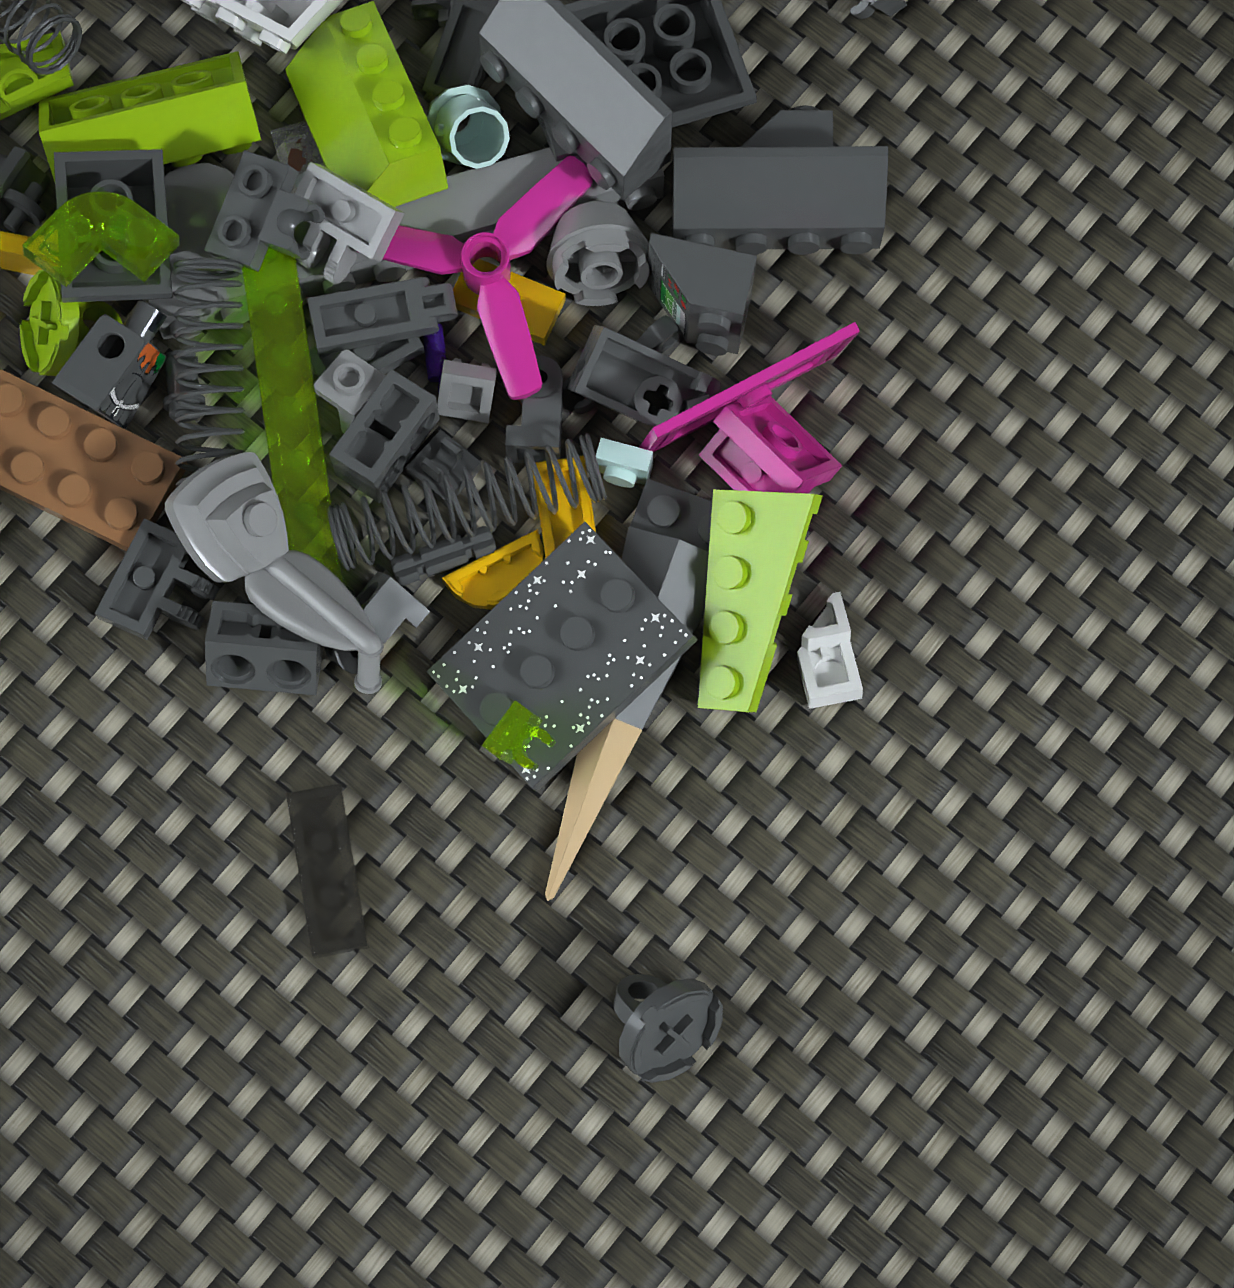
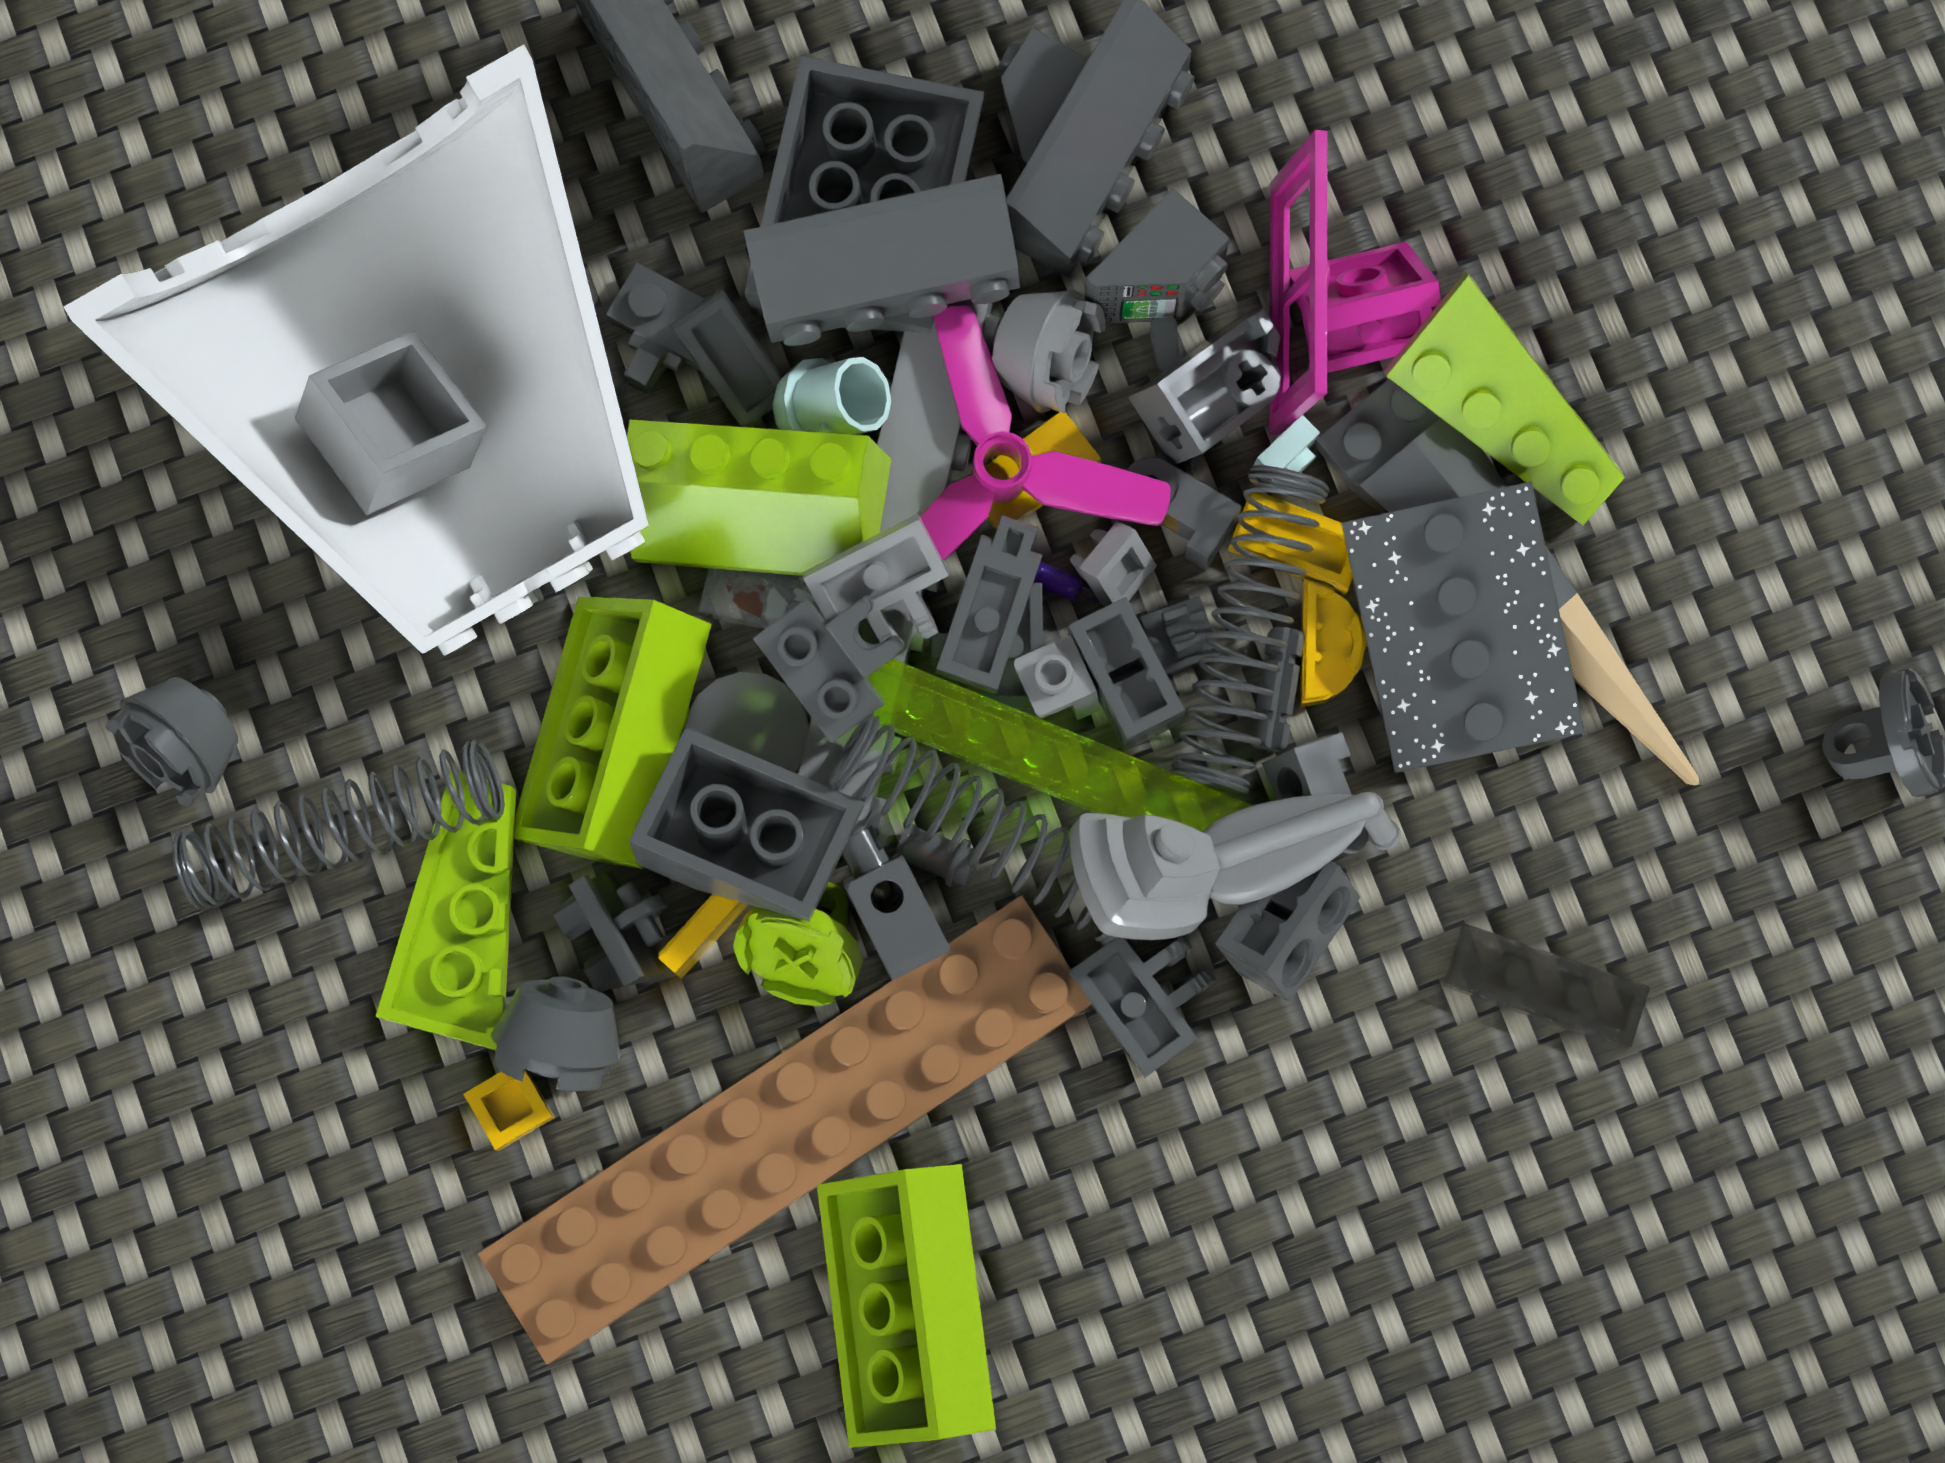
camera: 55 degrees left, 5 degrees up
clear neon green plate [22,192,179,287] -> none
clear neon green tile [482,700,556,771] -> none
white slope [797,592,863,709] -> none

